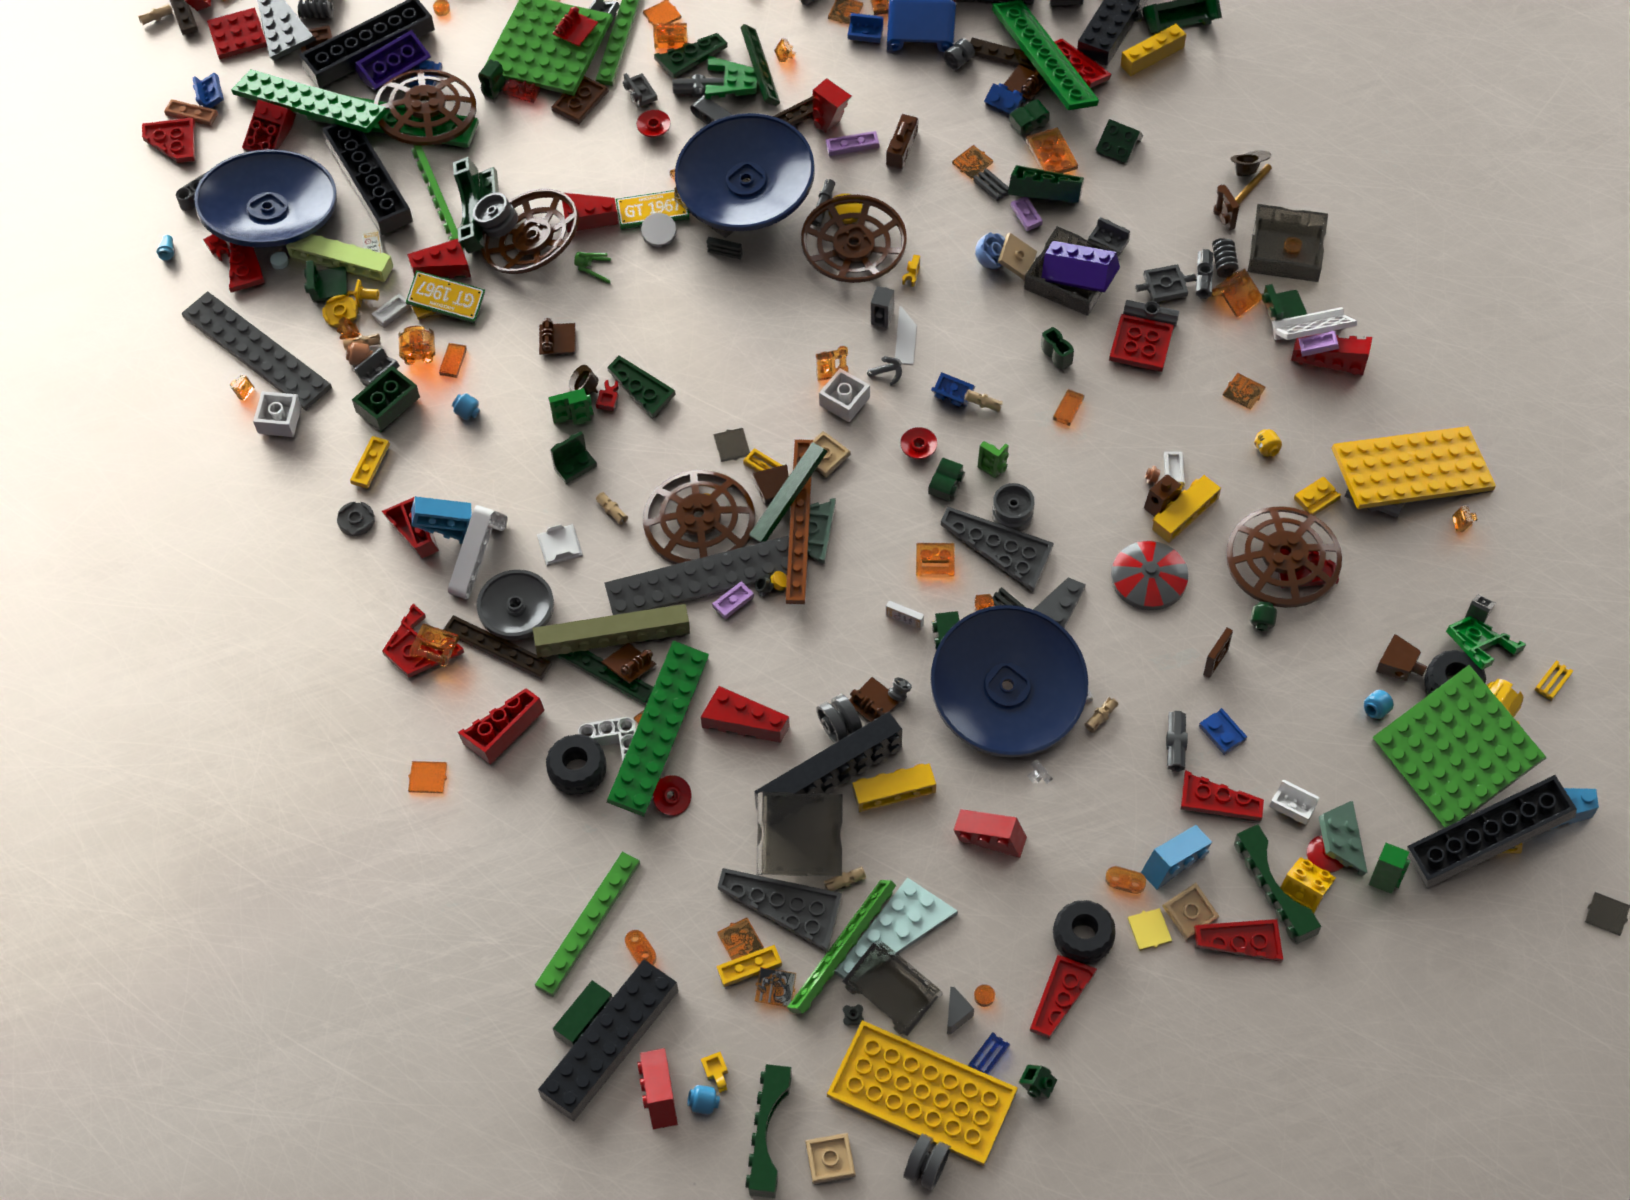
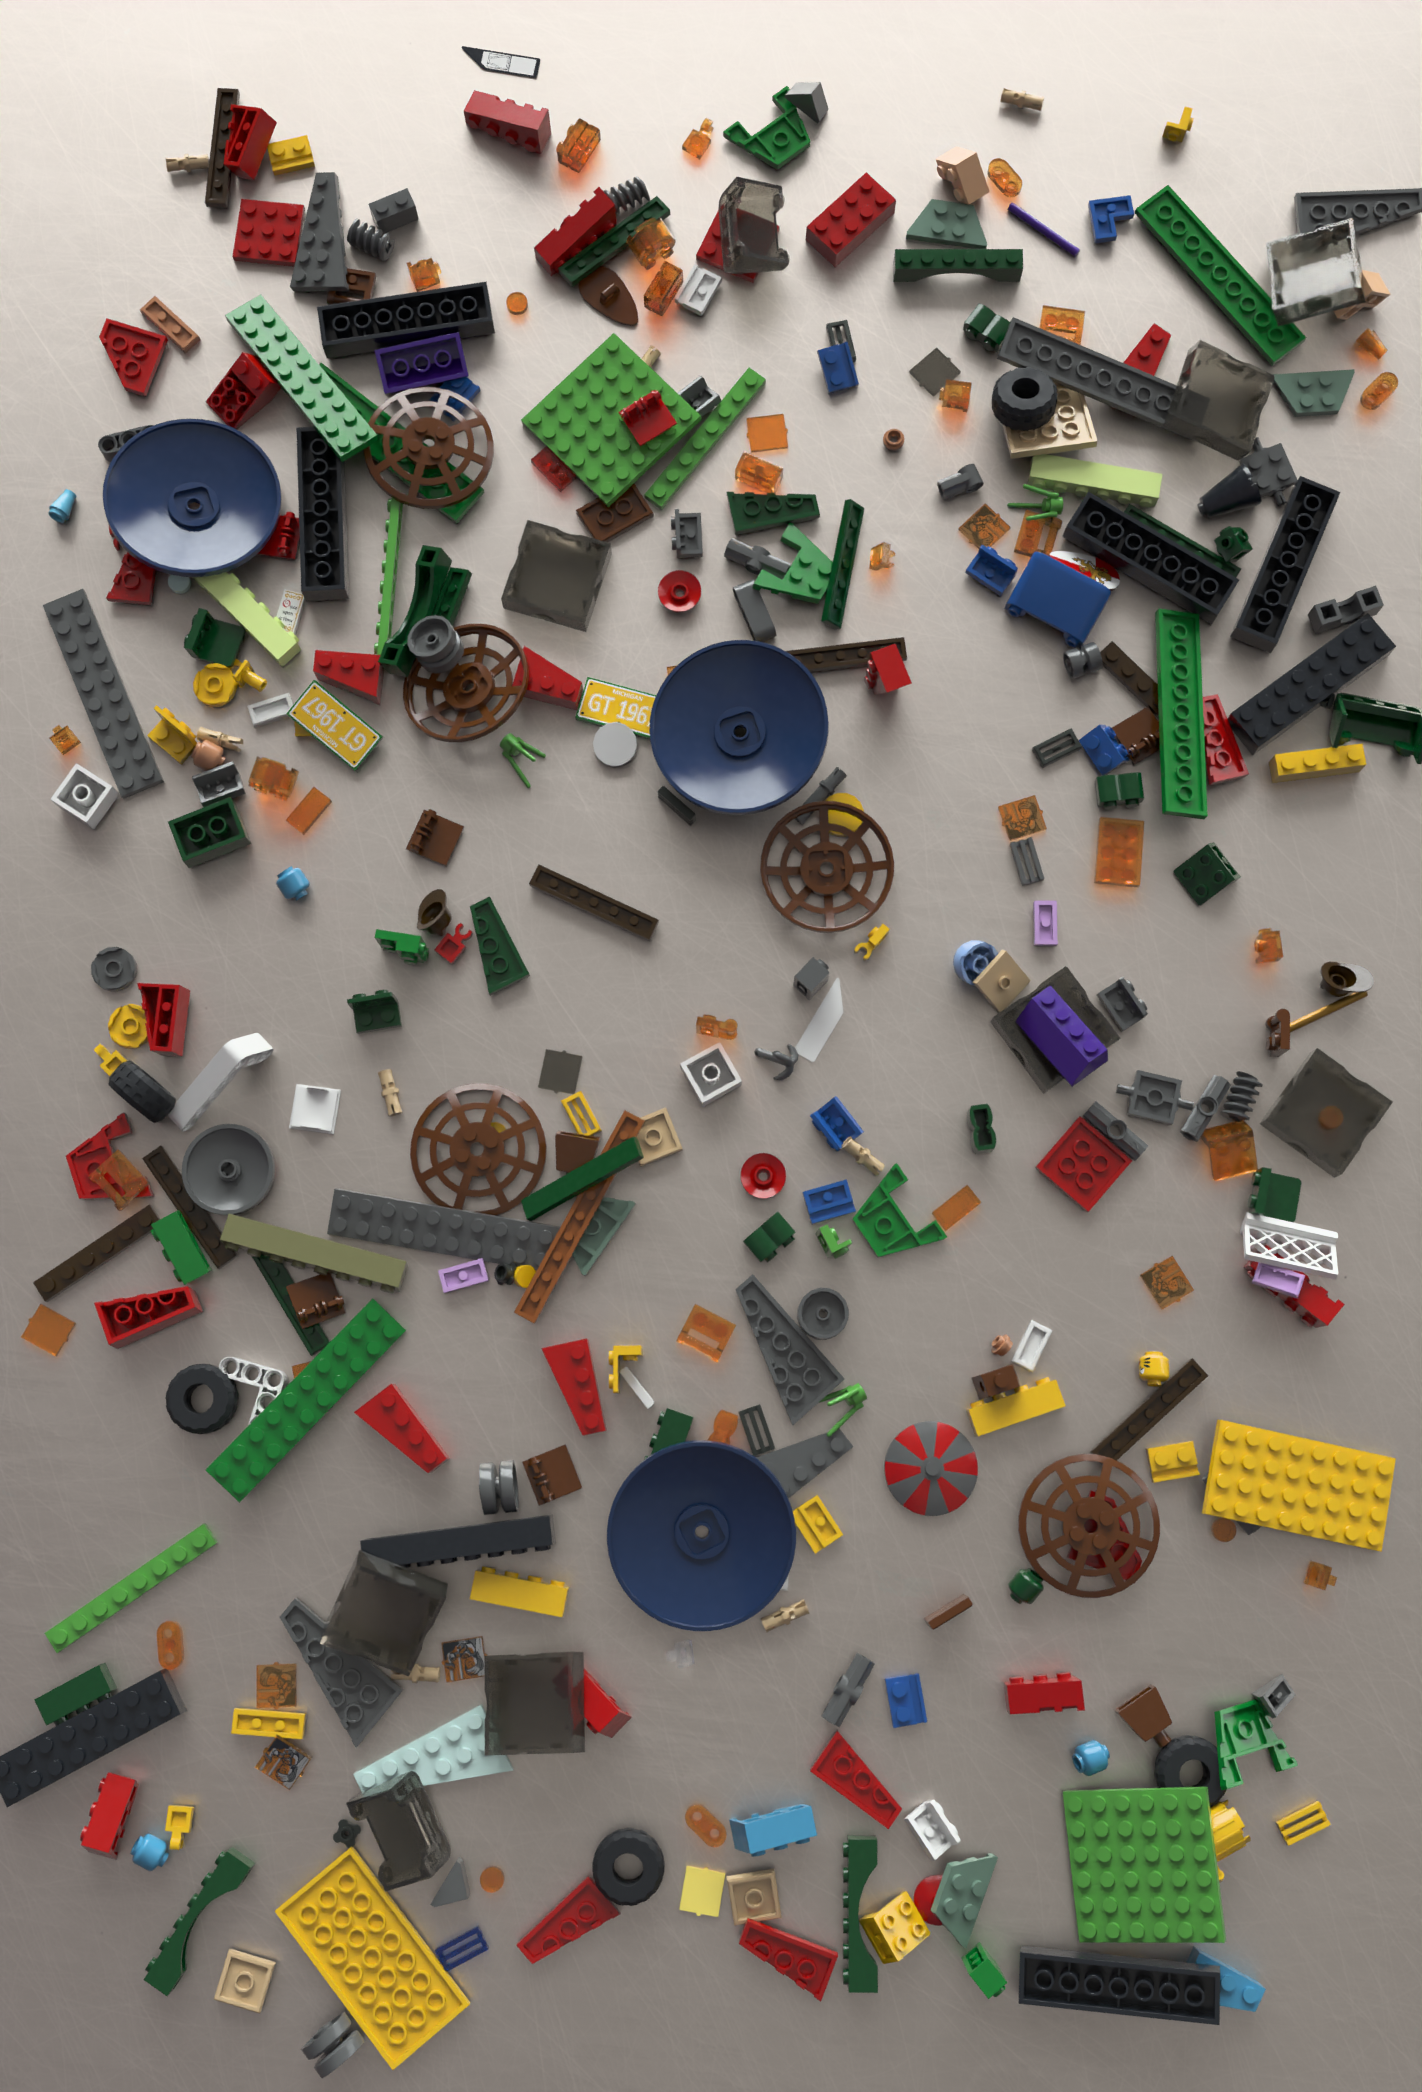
camera: 25 degrees right, 20 degrees up
blue bracket [192,72,224,108] -> none
clear orange tile [336,317,360,340] -> none
yellow plate [350,436,390,489] -> none
dark azure wedge [411,496,472,544] -> none
dark green brick [478,59,506,100] -> none
red dish [653,775,692,815] -> none
bright green plate [787,880,896,1014] -> none
lavender tile [826,131,880,156] -> none
reddish brown piece [886,114,918,169] -> none
dark grey wheel [888,677,912,702] -> none
dark green wedge [1008,165,1084,204] -> none
dark green brick [1018,1064,1057,1099] -> none
none -> dark brown plate [33,1204,160,1302]
none -> yellow plate [93,1044,127,1076]
none -> yellow tile [108,1004,148,1049]
none -> black tyre [108,1060,176,1123]
none -> yellow bracket [147,705,197,765]
none -> green brick [151,1210,212,1285]
none -> red hinge [258,512,300,560]
none -> clear orange brick [406,258,442,292]
none -> piece [441,1636,488,1682]
none -> clear smoke tile [484,1652,585,1756]
none -> clear smoke tile [501,520,612,632]
none -> dark brown plate [529,864,659,941]
none -> red wedge [541,1338,607,1436]
none -> yellow bracket [609,1345,643,1394]
none -> yellow plate [793,1495,843,1554]
none -> blue plate [803,1179,856,1224]
none -> bright green plant [819,1383,867,1437]
none -> green wing [852,1163,947,1257]
none -> red wedge [1004,1672,1085,1714]
none -> pearl dark grey tile [1032,728,1082,768]
none -> dark brown plate [1090,1358,1208,1465]
none -> clear orange tile [1211,1518,1237,1542]
none -> clear orange brick [1254,928,1283,964]

